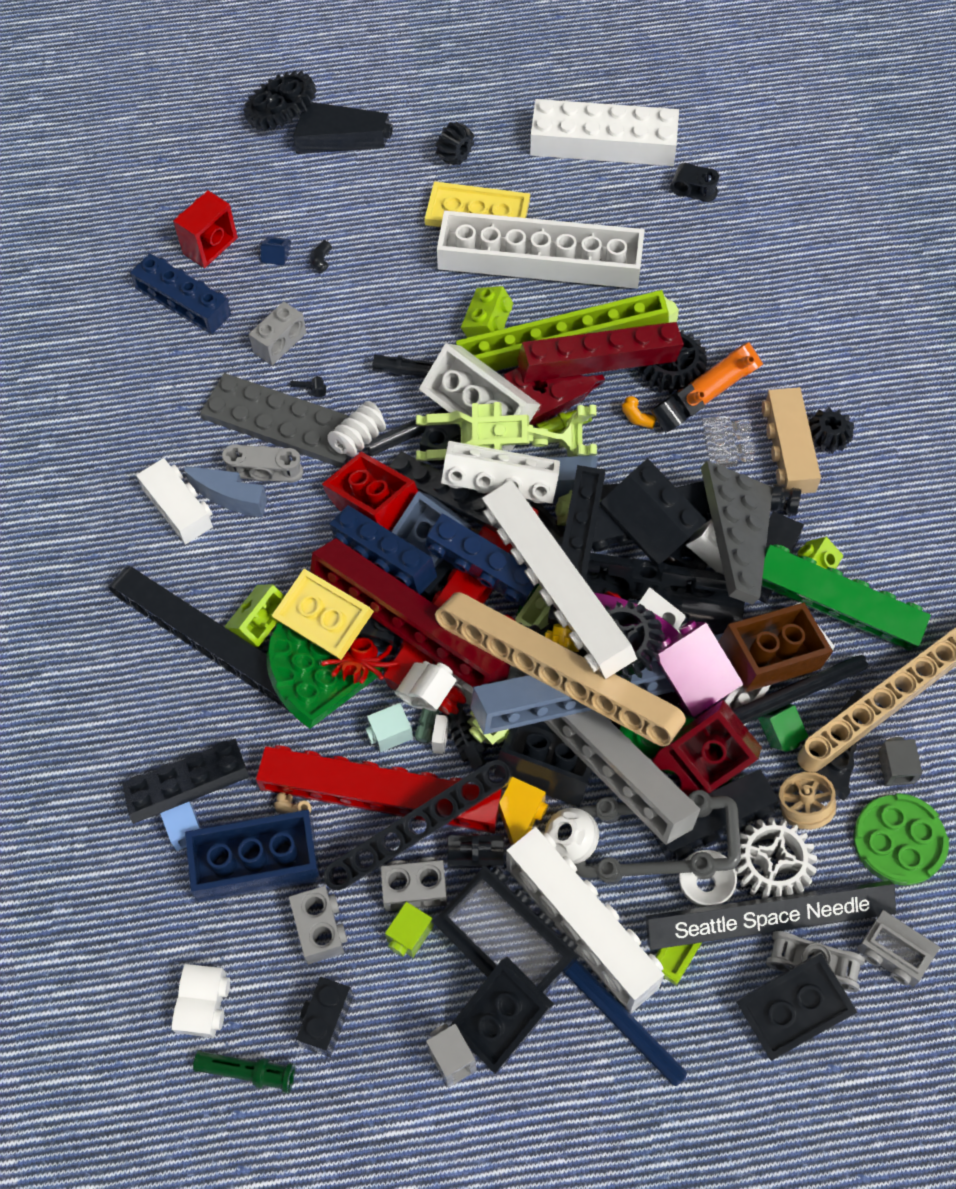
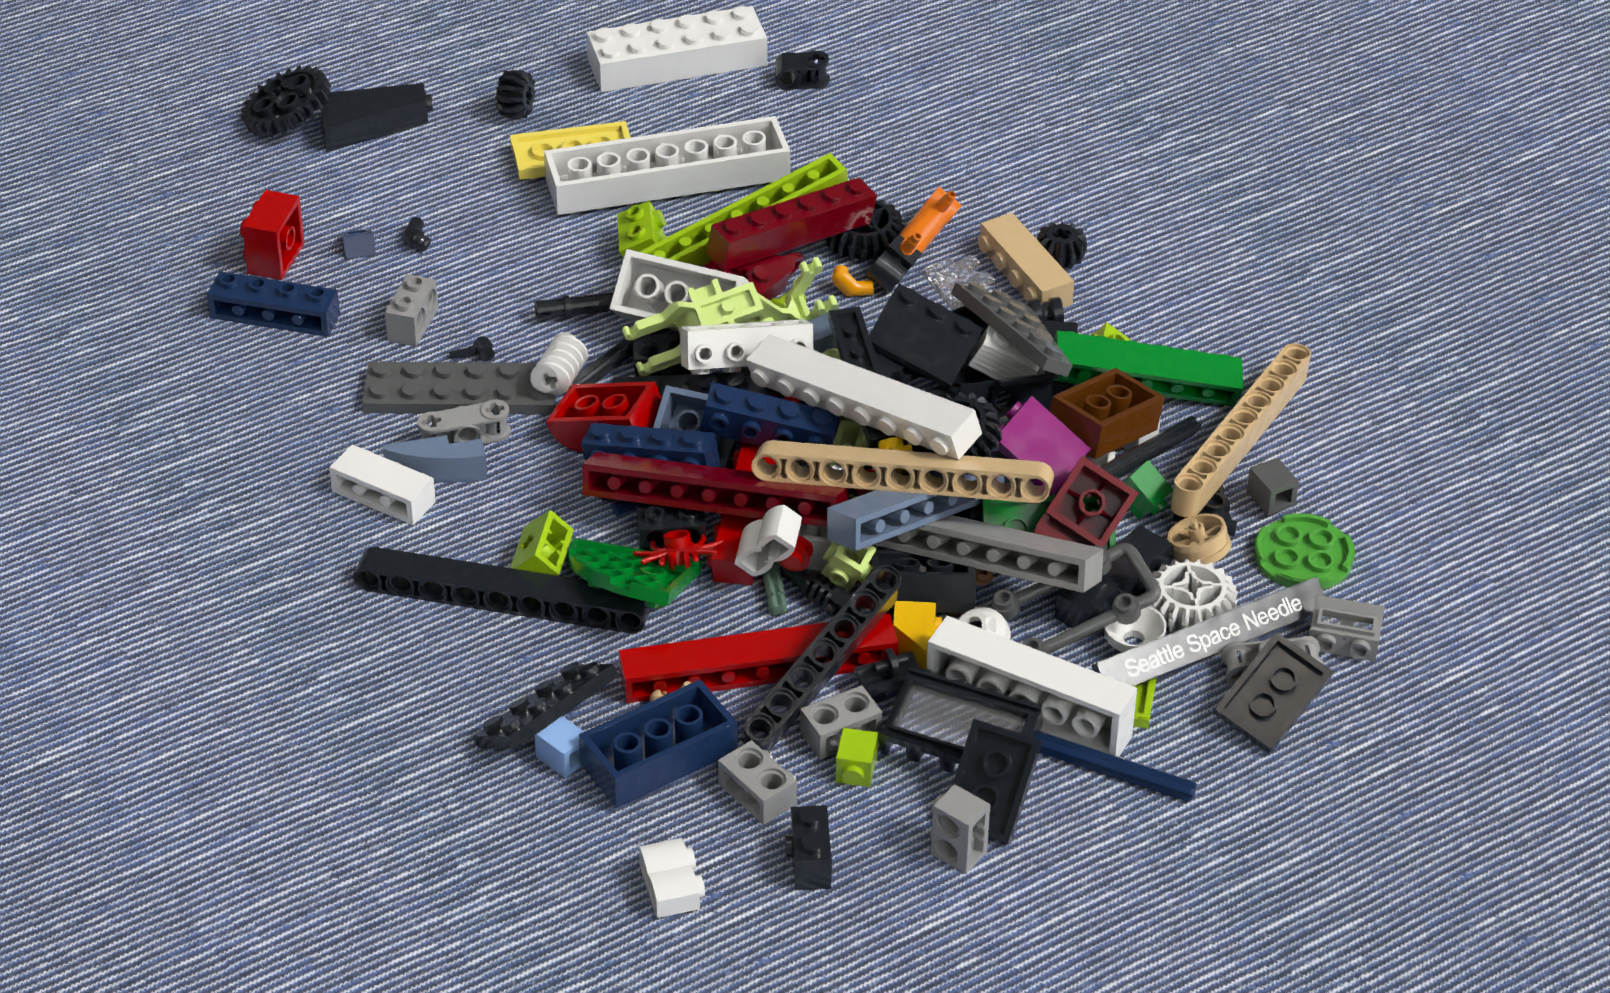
camera: 25 degrees left, 20 degrees down
dark green pin [193,1050,296,1094] -> none
light yellow plate [272,569,374,660] -> none
light aqua brick [365,703,413,752] -> none
white tile [432,714,449,754] -> none

